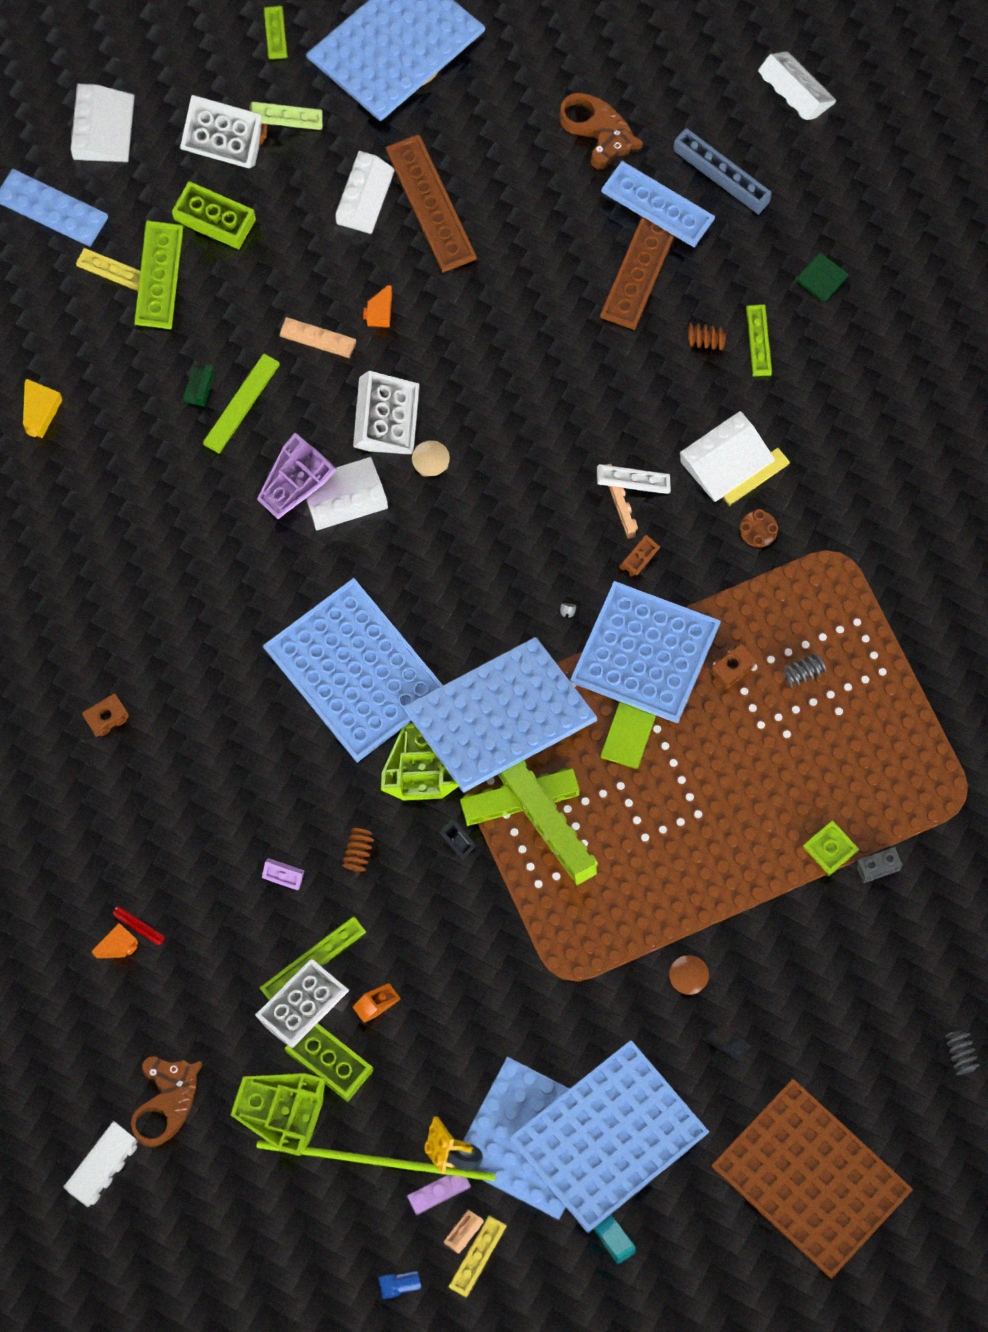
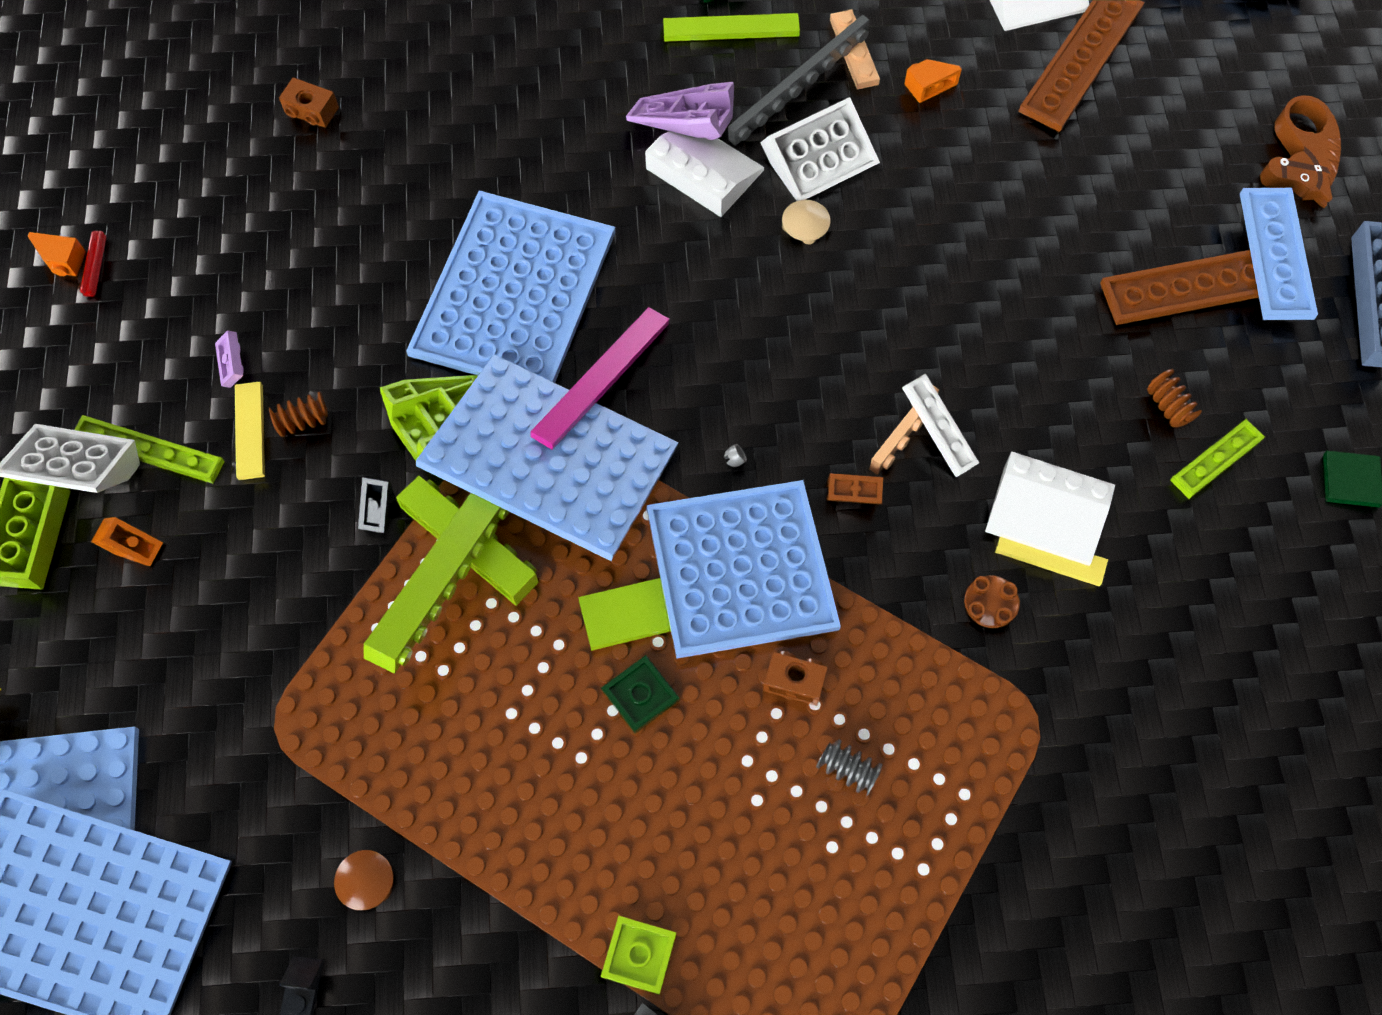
camera: 55 degrees right, 5 degrees down
none -> light yellow tile [235,382,265,480]
none -> dark pink tile [530,307,669,450]
none -> dark green tile [601,655,680,734]
none -> dark grey plate [728,15,869,146]

